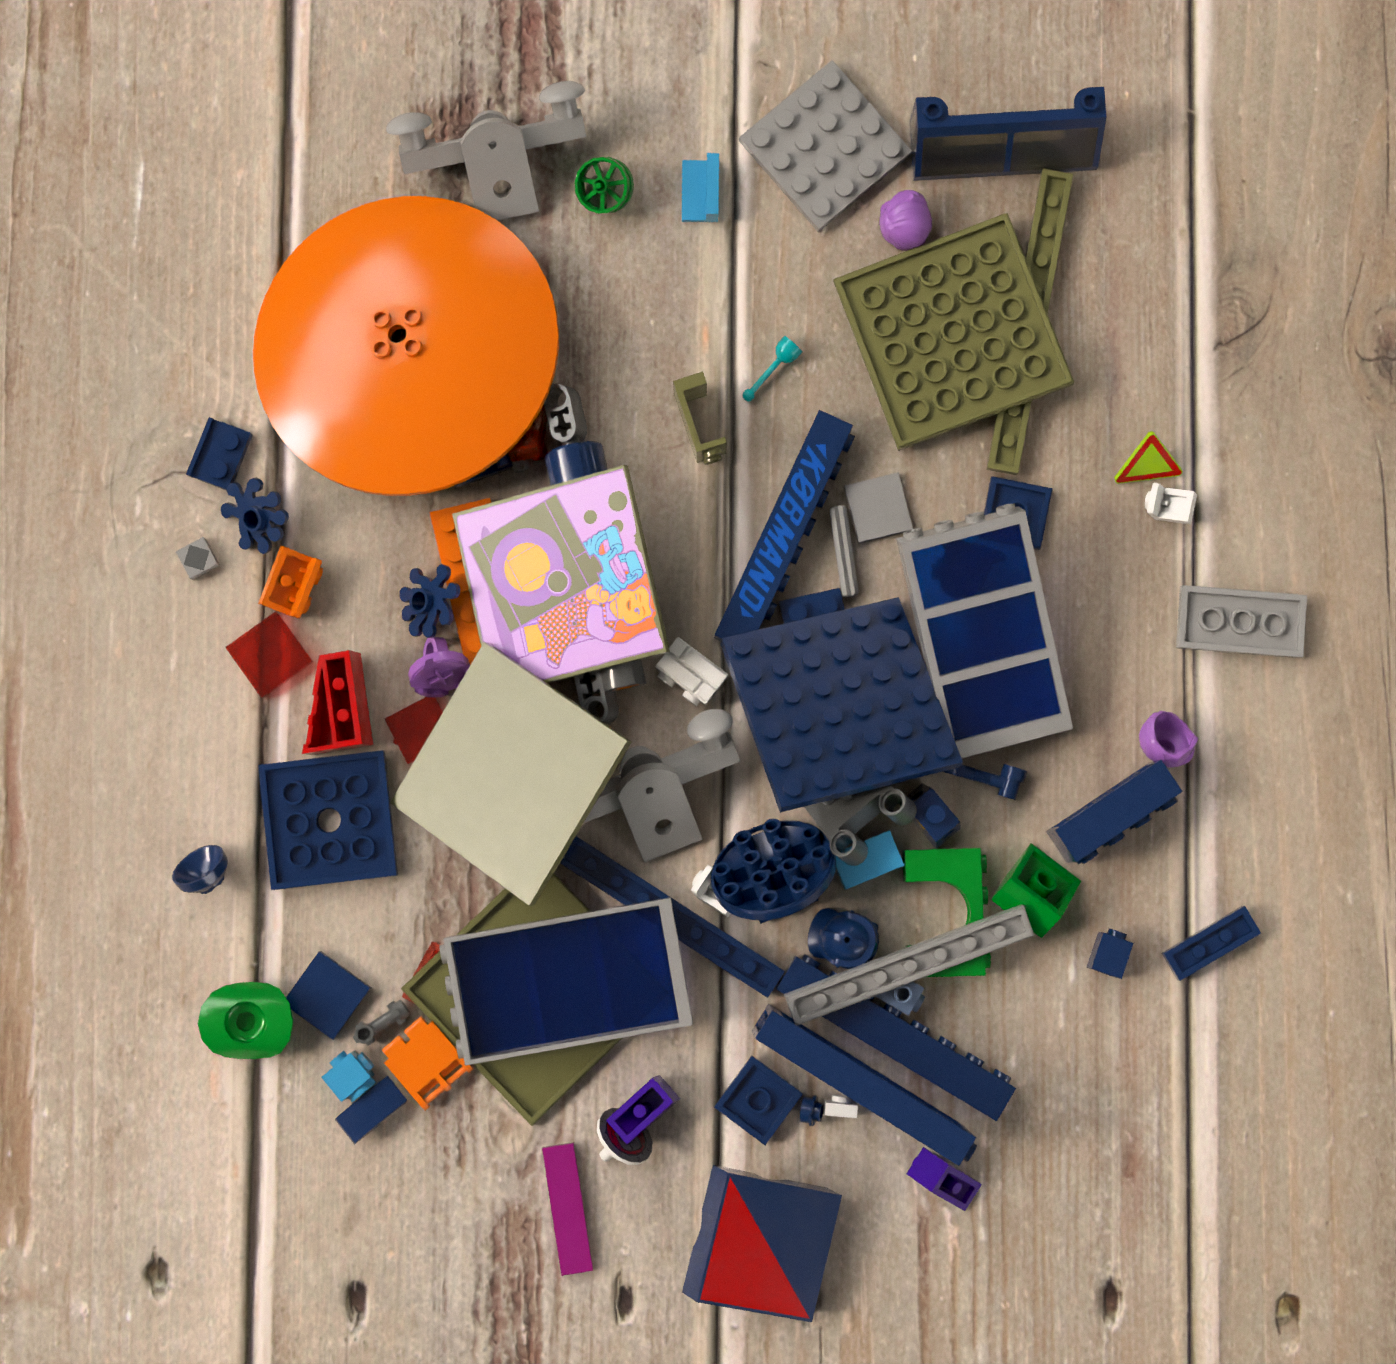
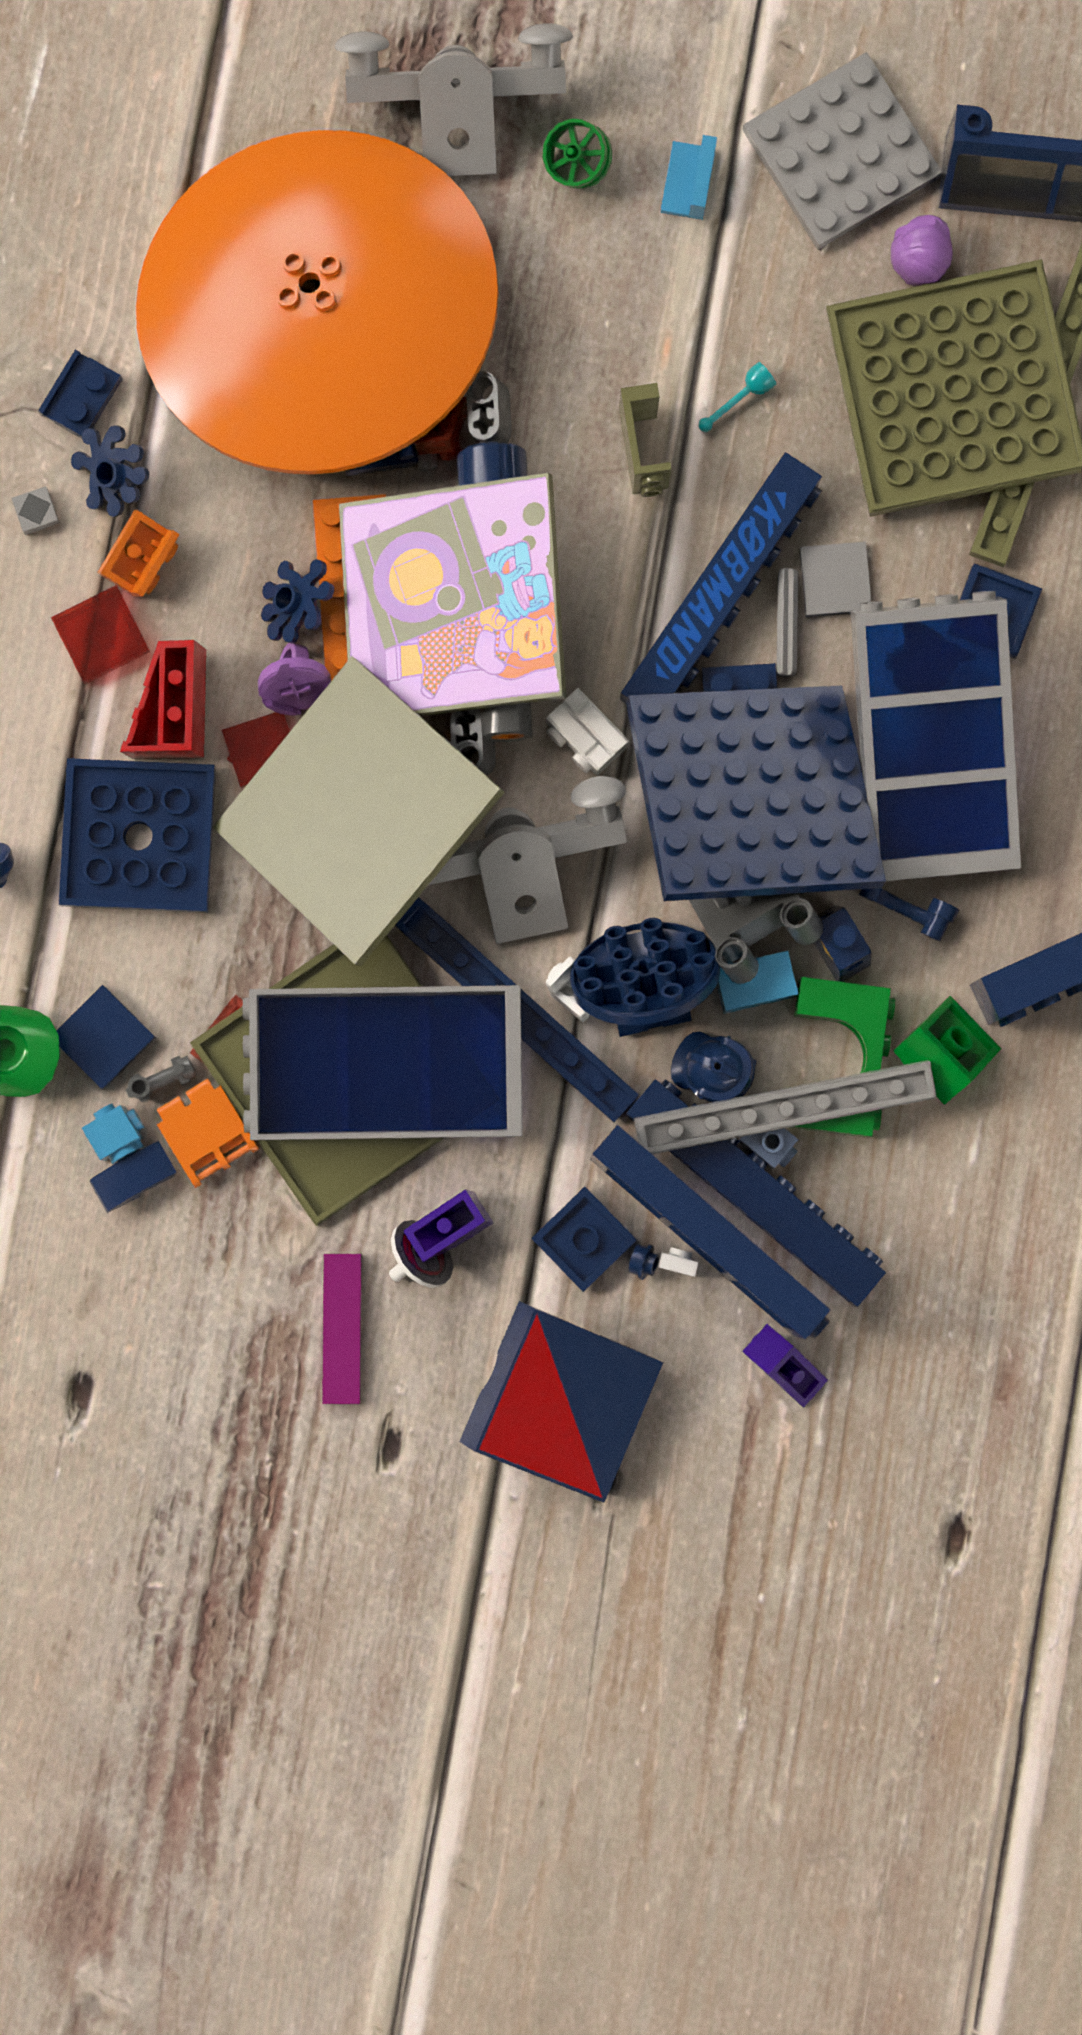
camera: 10 degrees right, 0 degrees up
dark blue brick [1086,928,1134,979] -> none

